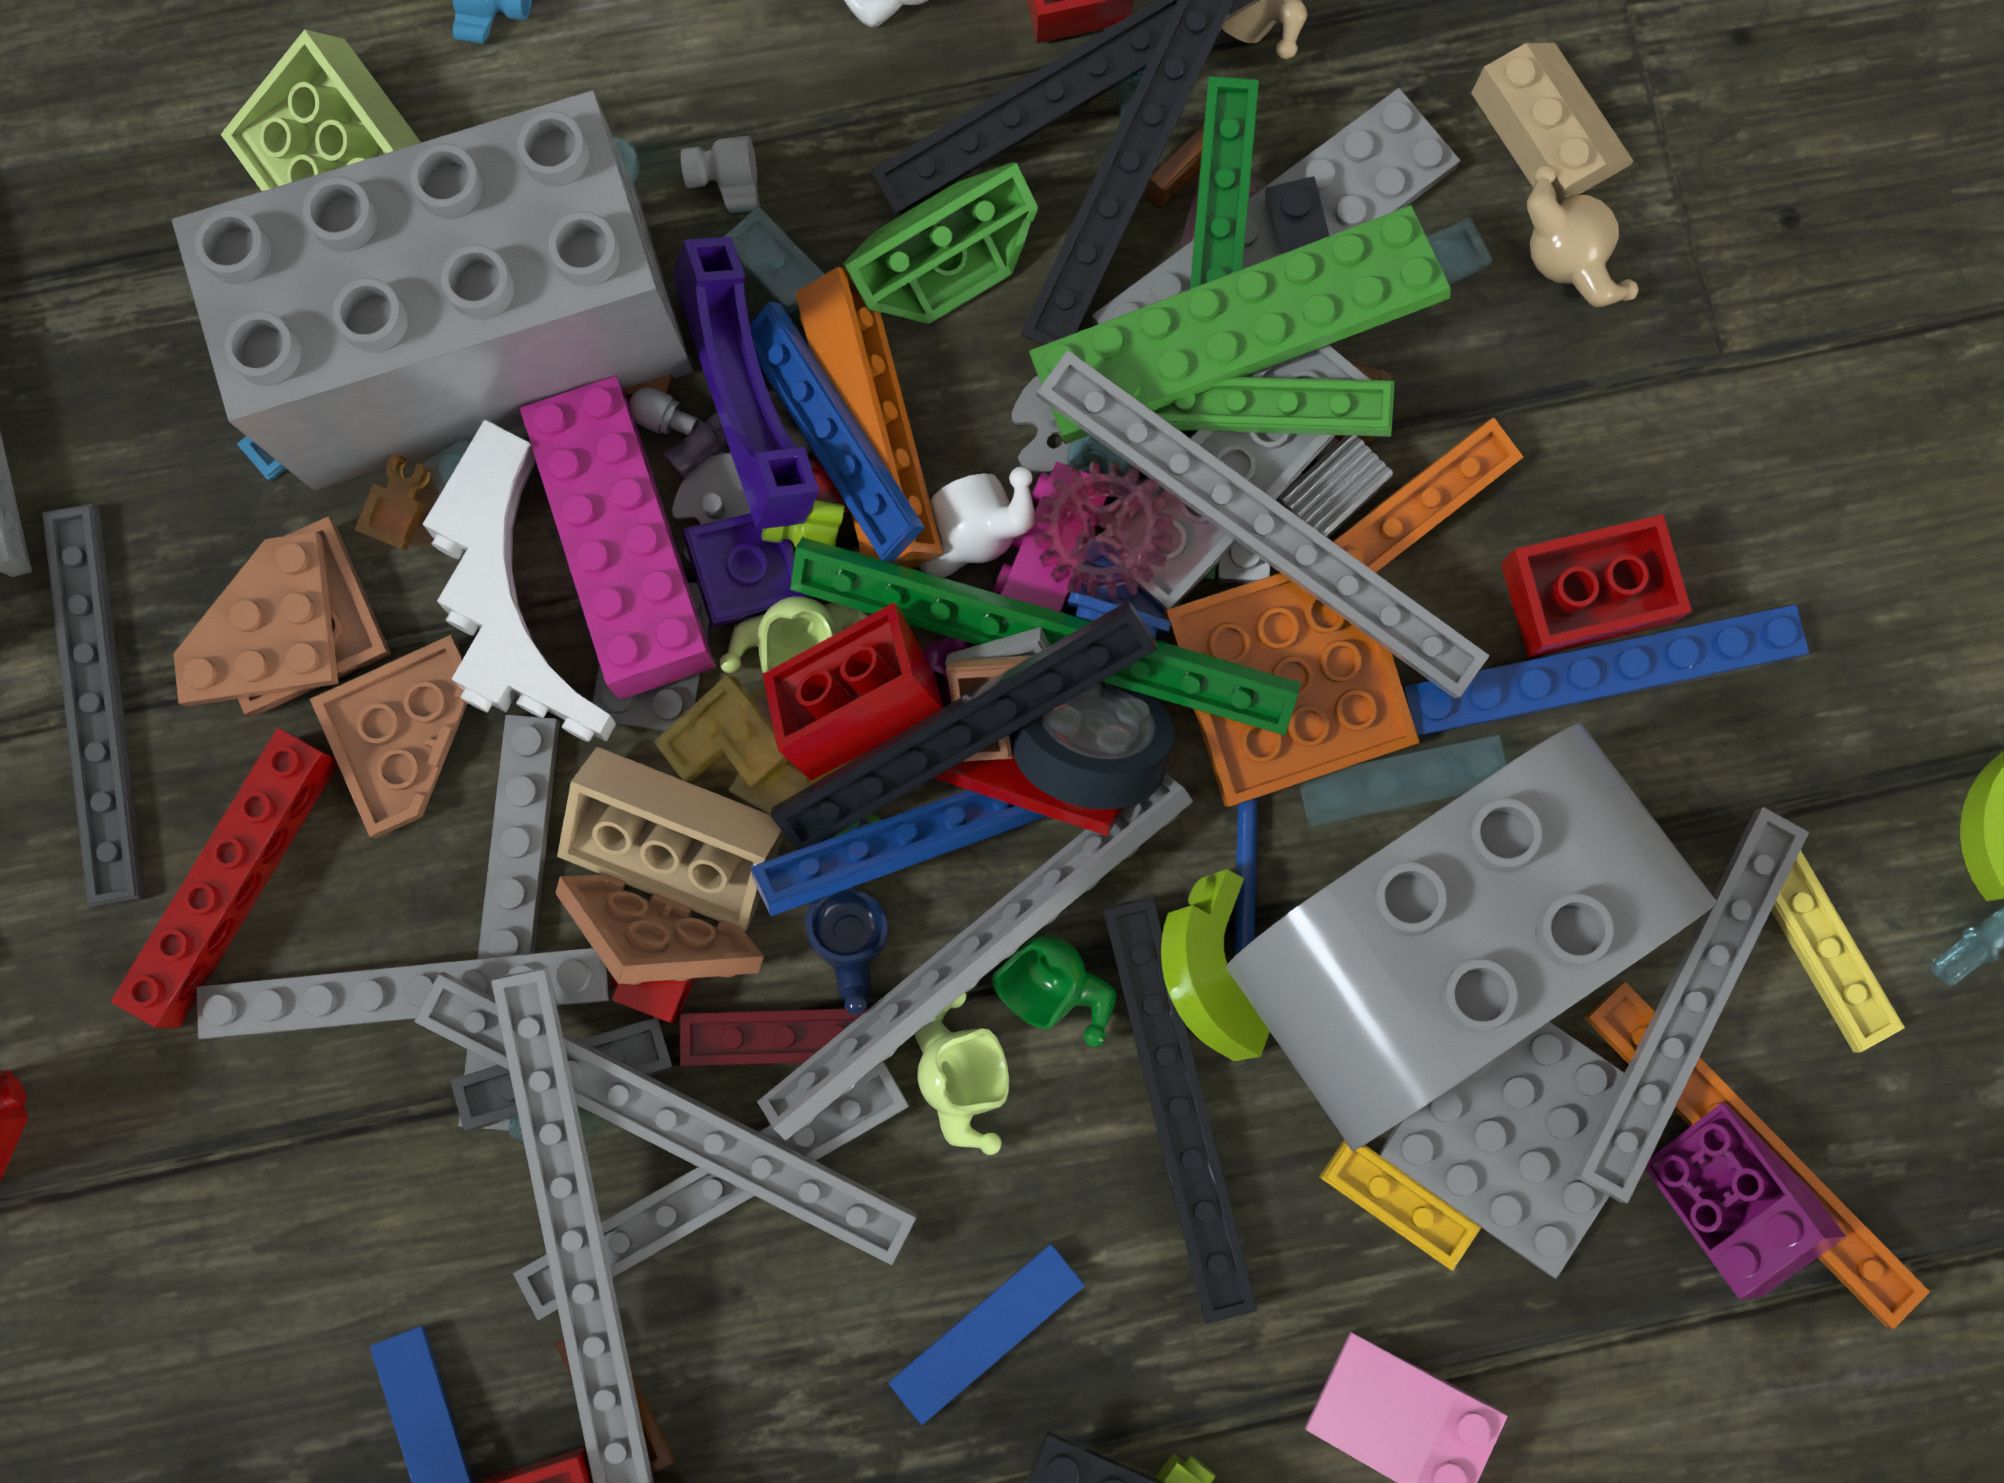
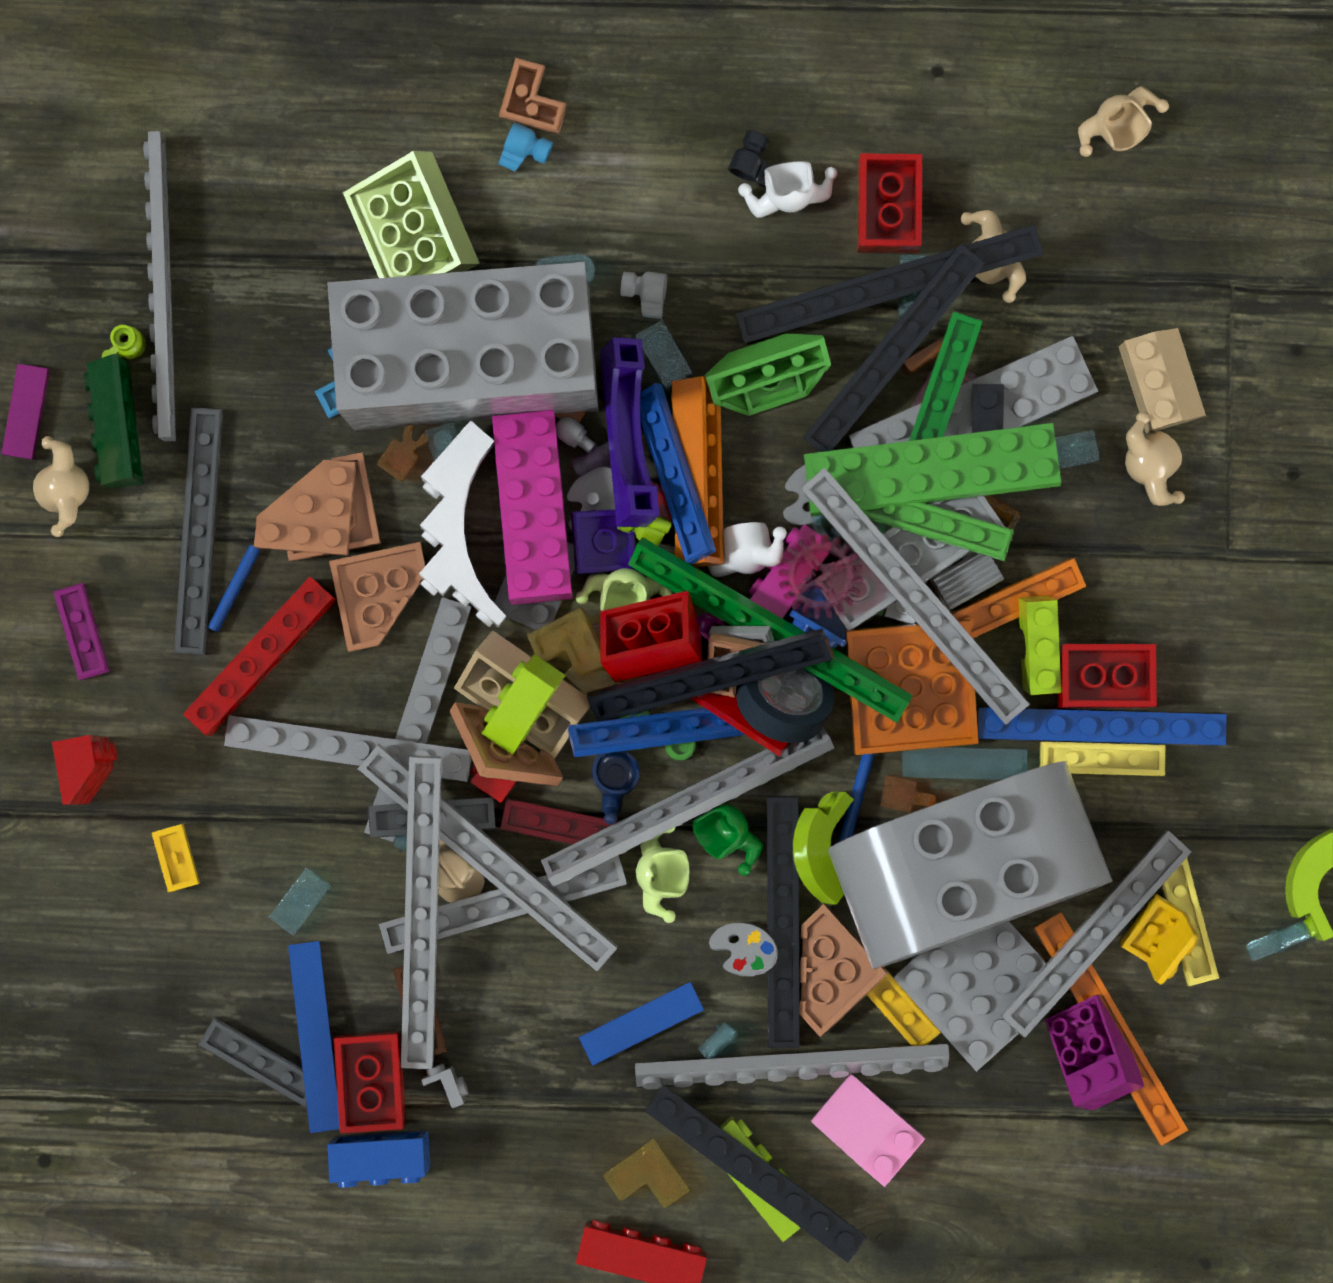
camera: 15 degrees right, 5 degrees up
none -> yellow plate [152,824,200,893]
none -> blue bar [208,545,261,633]
none -> clear light blue plate [268,867,332,936]
none -> tan piece [438,839,484,903]
none -> lime brick [482,654,566,755]
none -> light grey plate [635,1044,949,1089]
none -> bright green tile [665,742,696,761]
none -> clear light blue pin [698,1022,738,1059]
none -> light grey piece [709,923,778,976]
none -> nougat plate [799,904,889,1037]
none -> clear orange plate [880,775,936,812]
none -> lime arch [1018,595,1061,695]
none -> light yellow tile [1040,742,1165,776]
none -> yellow bracket [1120,894,1198,985]

